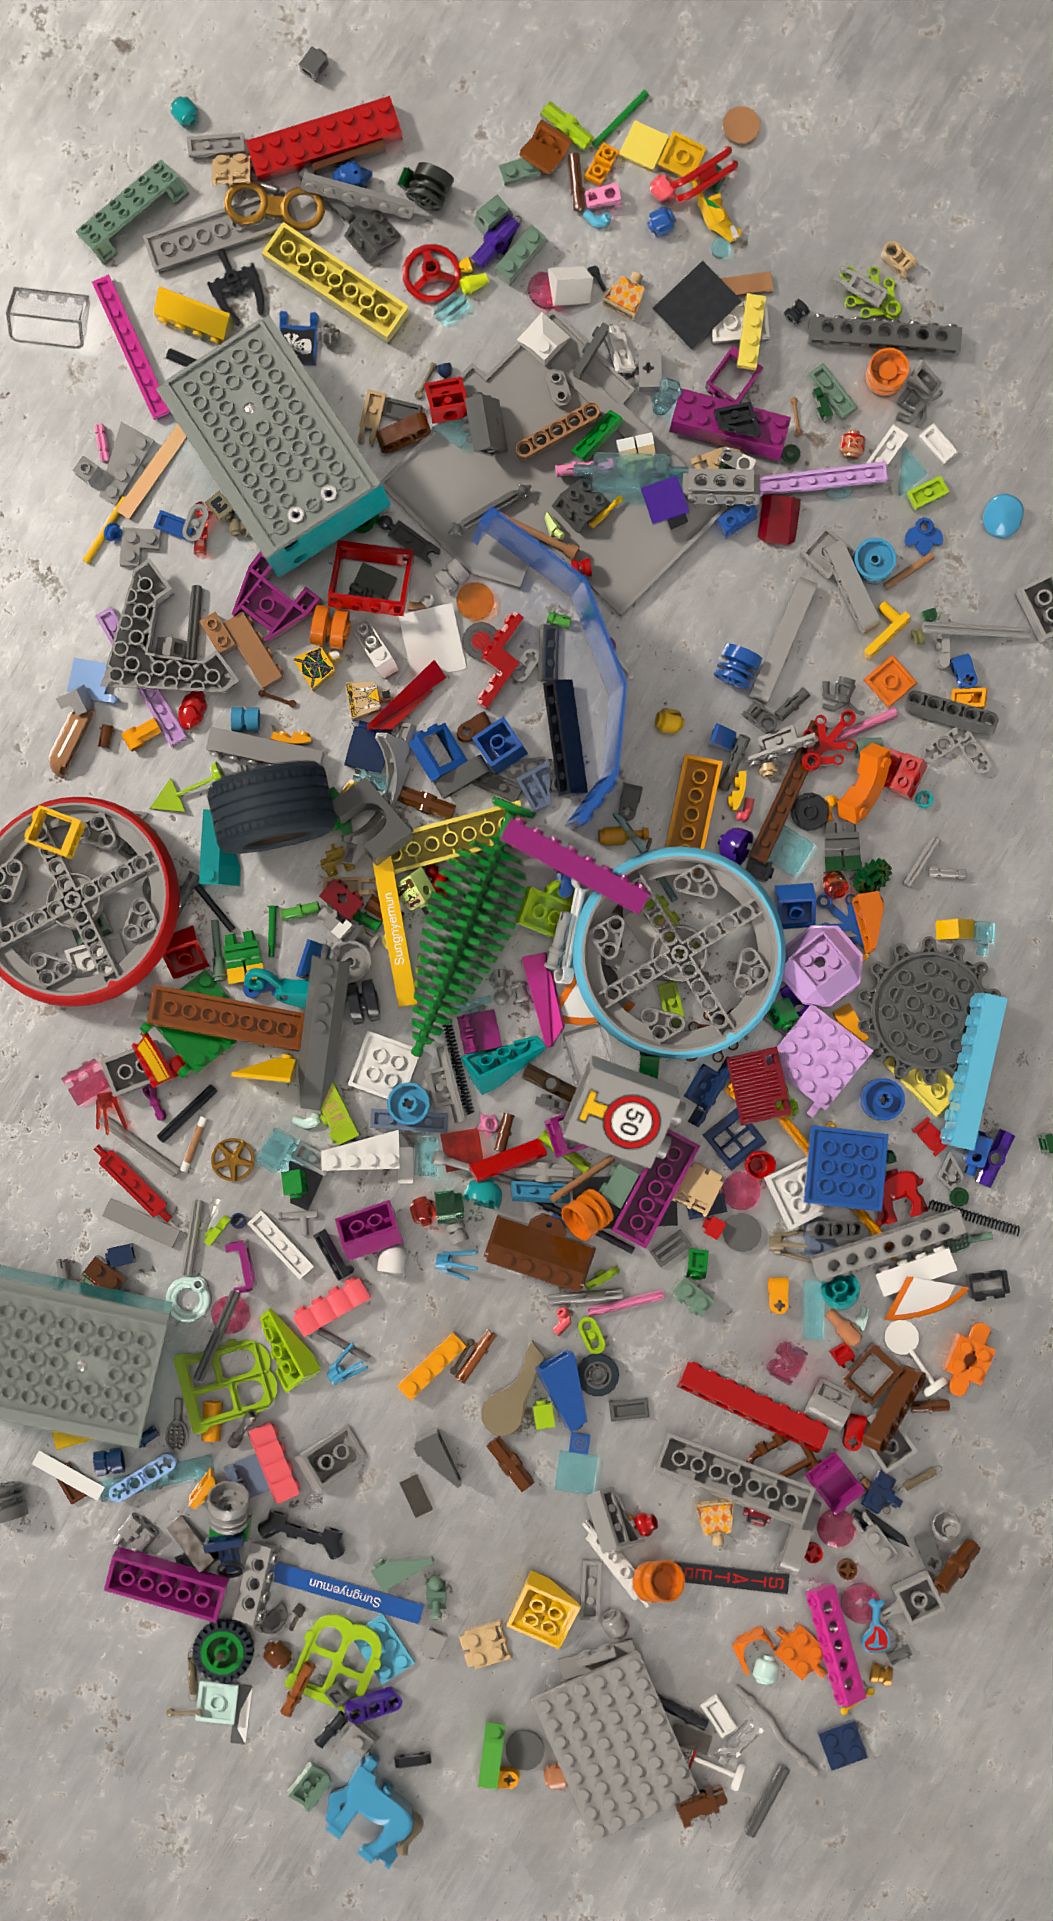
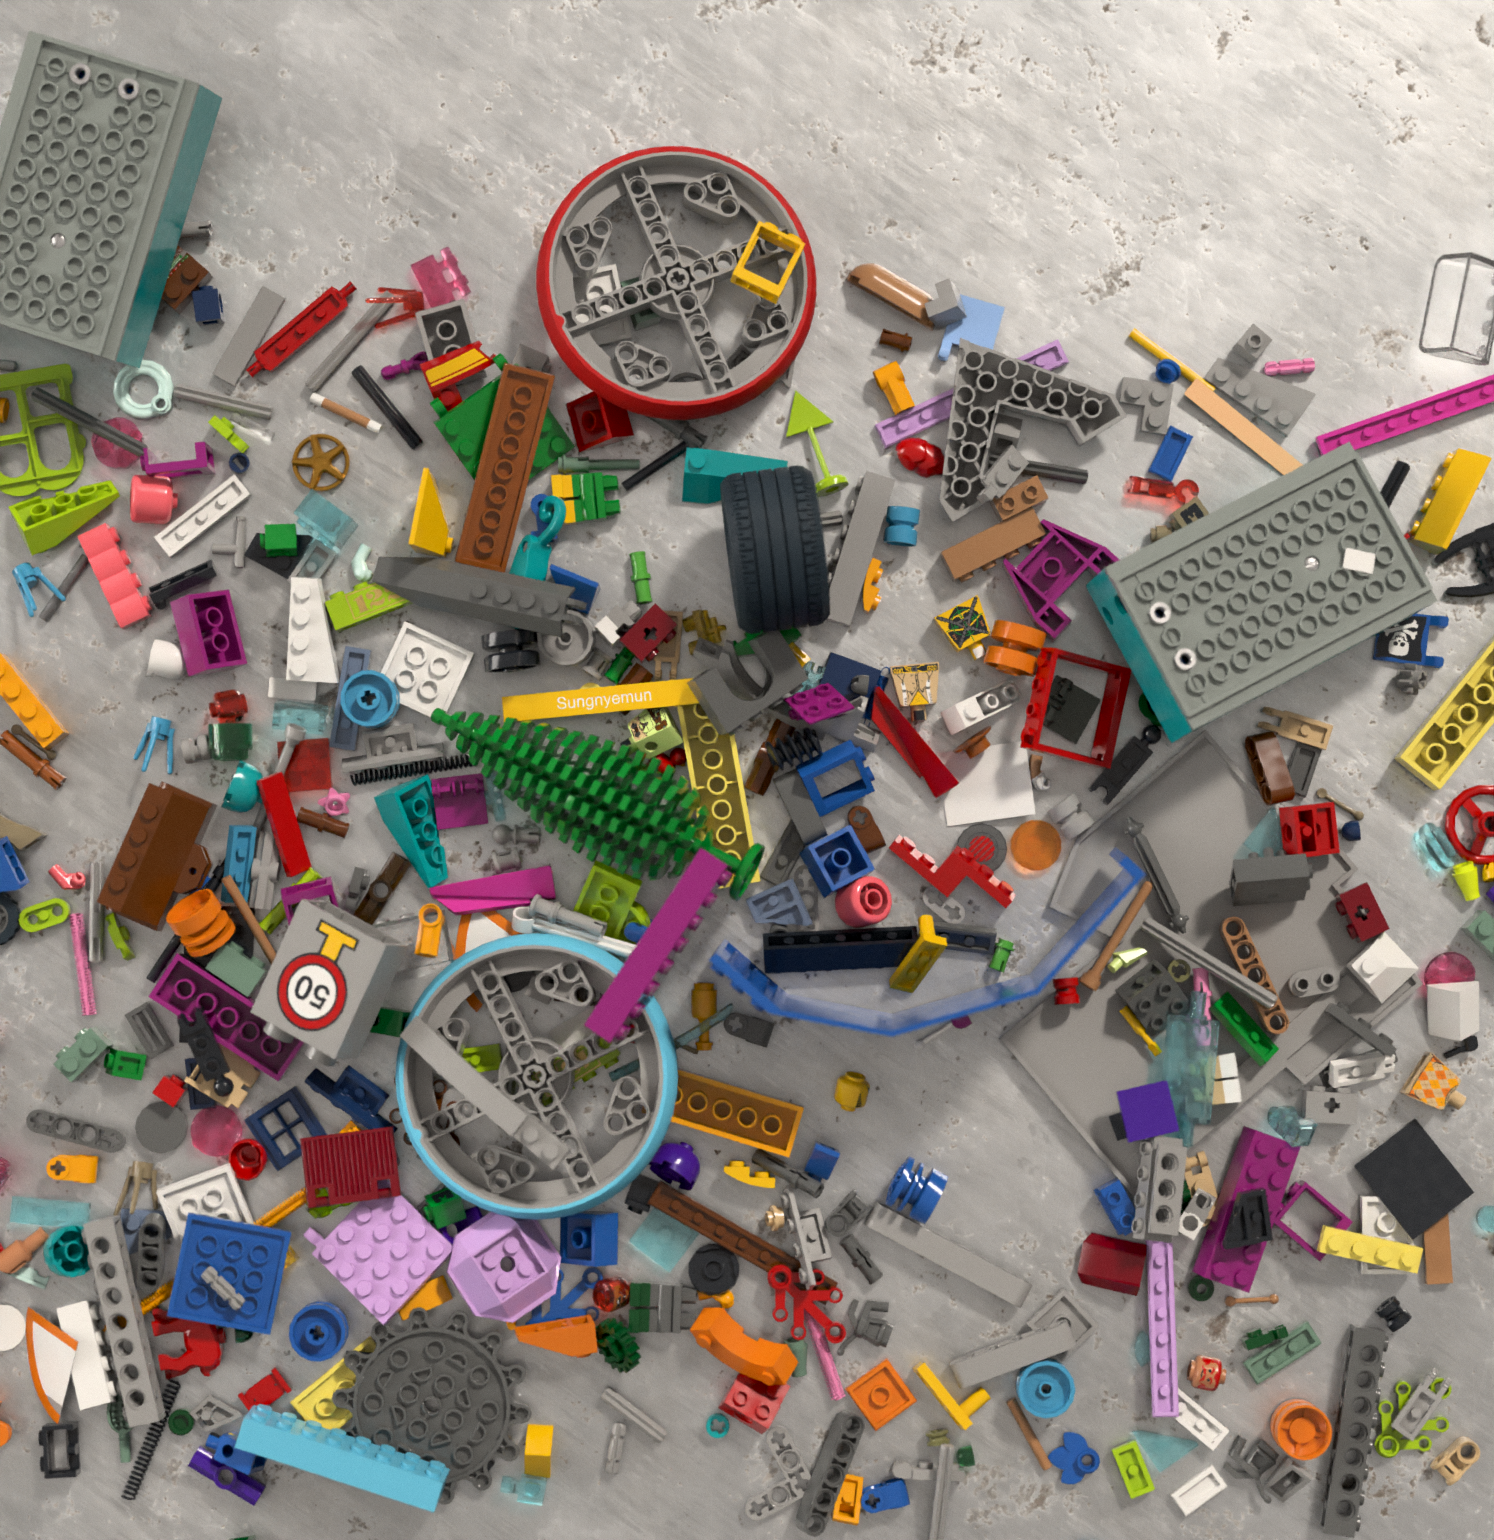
camera: 85 degrees right, 0 degrees up
light grey plate [182,504,209,542] -> none
reddish brown hinge [258,690,296,708] -> none
green piece [267,905,279,957] -> none
coral arm [736,797,755,823] -> none
none -> dark grey beam [26,1109,126,1153]
none -> coral head [130,475,178,524]
none -> black plate [177,1006,234,1097]
none -> light grey axle [201,1266,245,1310]
none -> light grey slope [400,1016,572,1170]
none -> light orange piece [415,904,445,958]
none -> black piece [765,727,823,771]
none -> magenta hinge [784,683,854,725]
none -> coral head [835,876,892,928]
none -> dark grey hinge [851,675,869,696]
none -> yellow piece [889,915,947,993]
none -> dark orange piece [953,726,991,759]
none -> light grey hinge [976,445,1029,505]
none -> light grey axle [1141,918,1278,1009]
none -> olive bush [1166,959,1191,983]
none -> dark red brick [1334,882,1390,943]
none -> white sticker [1343,548,1376,574]

